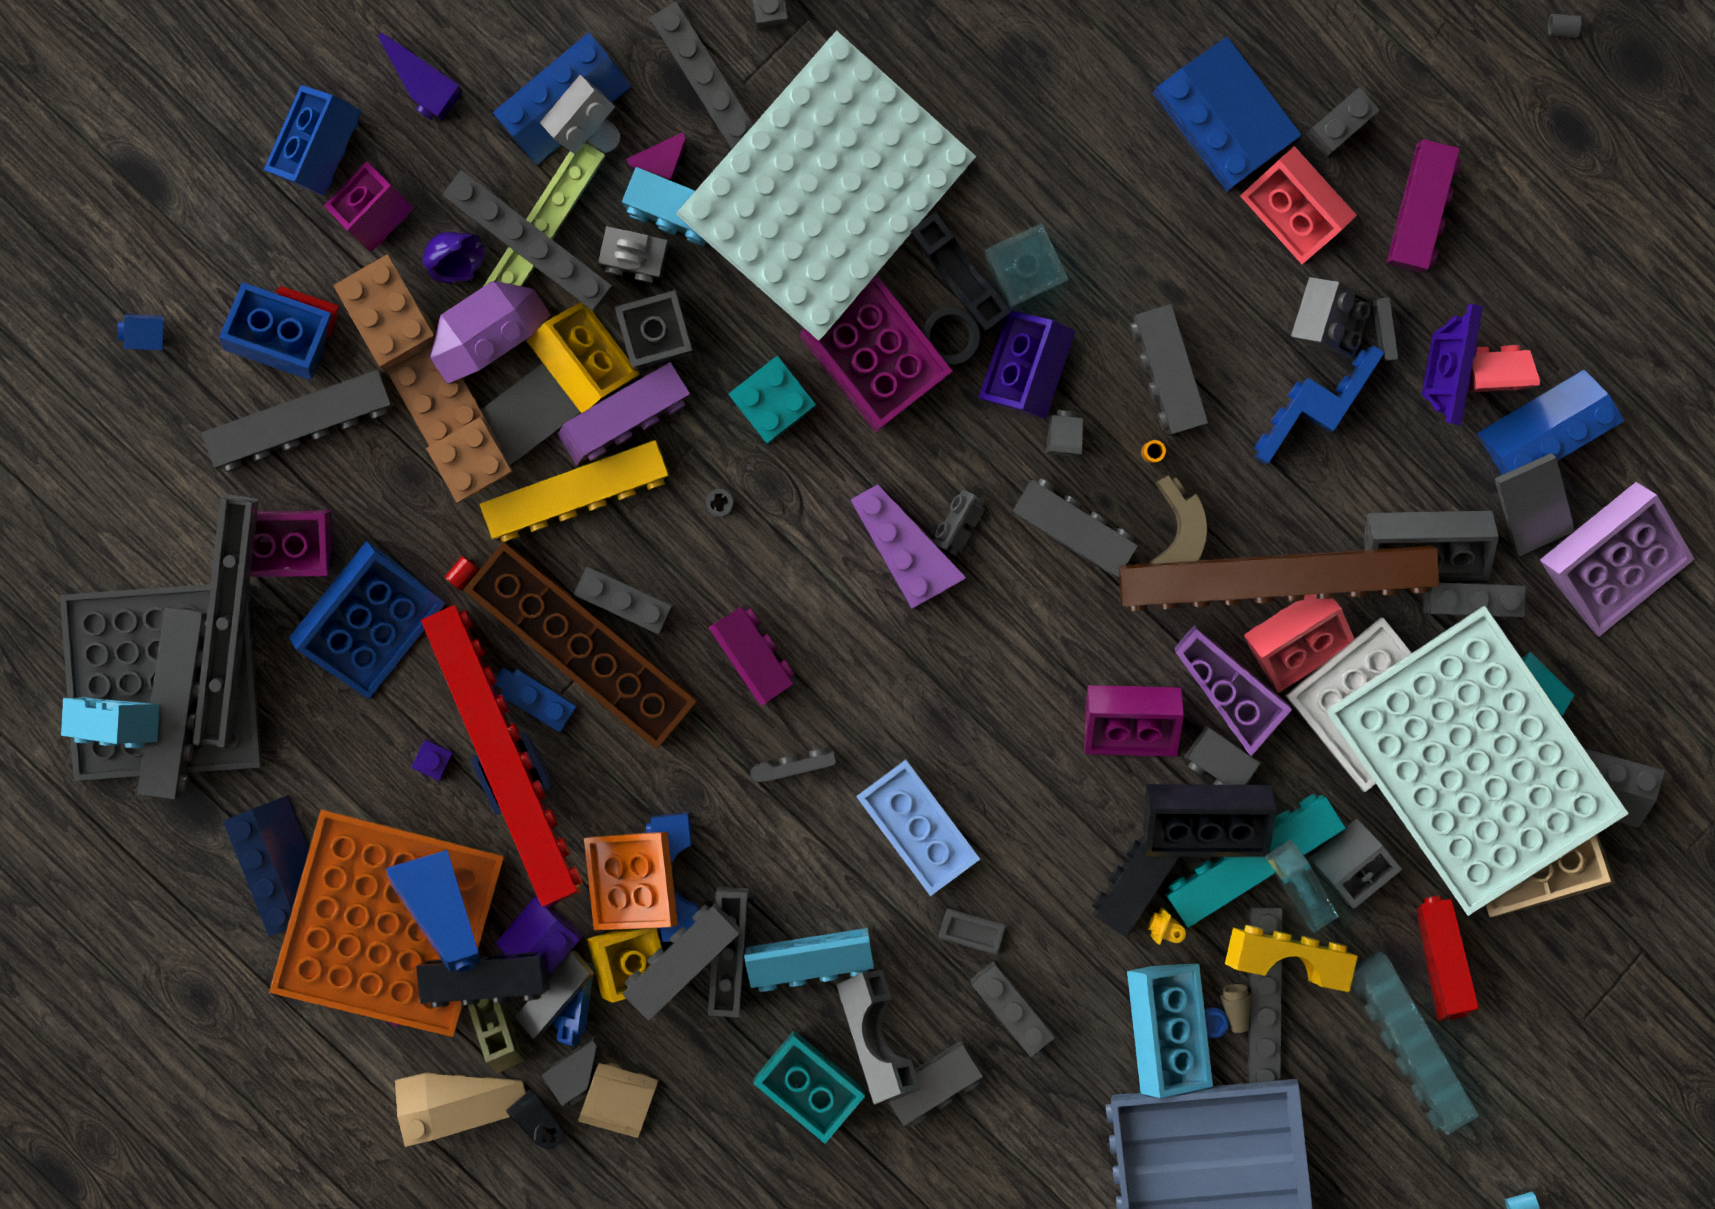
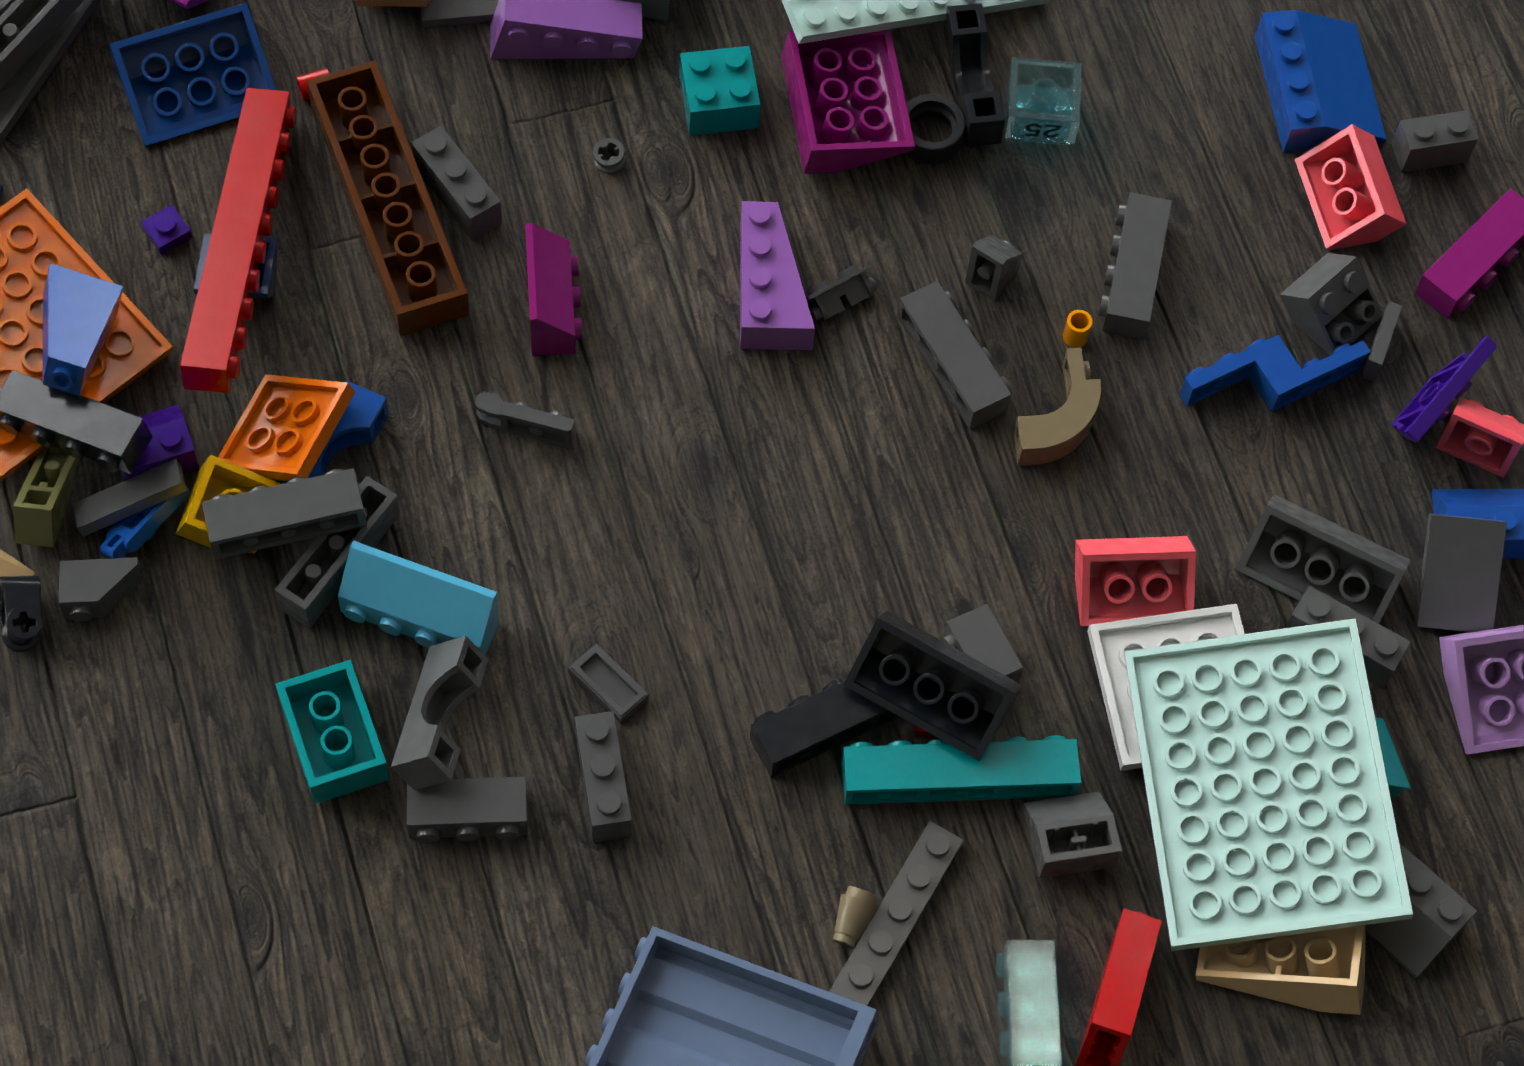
camera: 25 degrees right, 25 degrees down
yellow brick [479,440,670,542] -> none
blue hinge [495,667,577,732] -> none
tan slope [578,1063,658,1138] -> none
light blue plate [856,759,980,896] -> none
dark purple slope [978,311,1076,419] -> none
magenta slope [1084,685,1184,757] -> none
reddish brown brick [1119,546,1439,611] -> none
medium azure slope [1127,963,1213,1098] -> none
yellow hinge [1148,907,1186,945] -> none
medium lavender wedge [1174,624,1292,756] -> none
blue plate [1204,1007,1229,1038] -> none
yellow arch [1225,925,1358,992] -> none
clear light blue brick [1265,840,1339,933] -> none

